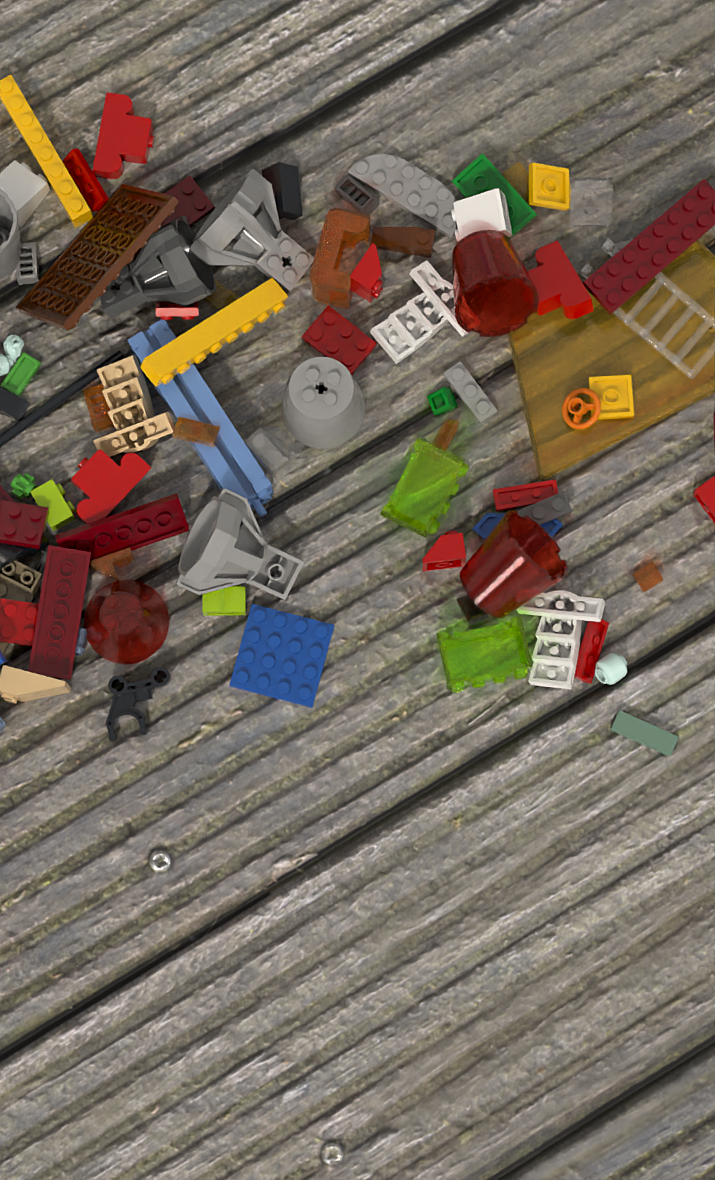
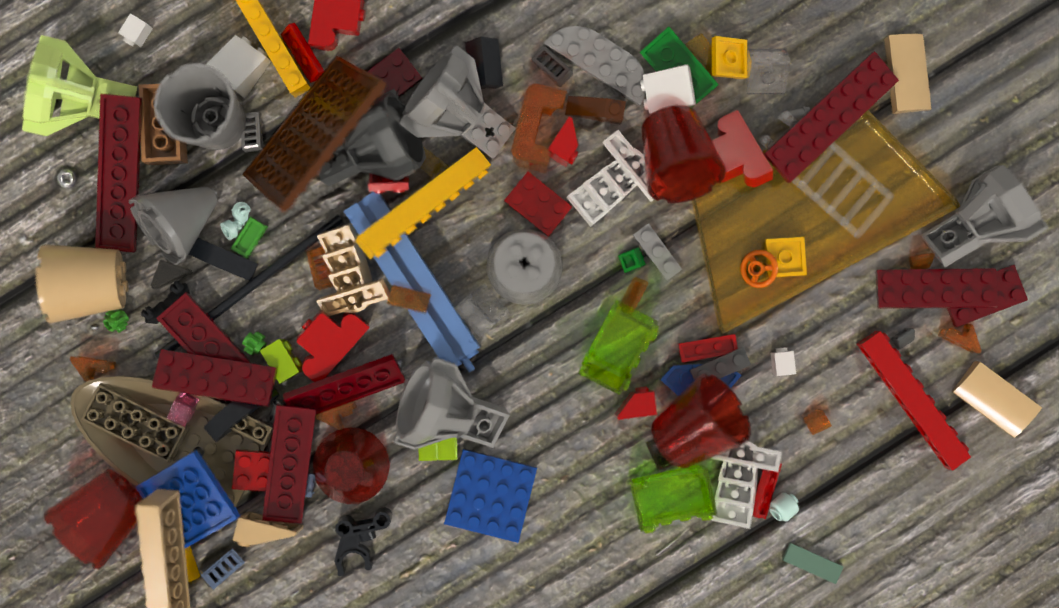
camera: 10 degrees left, 10 degrees up
none -> white brick [770,347,796,376]

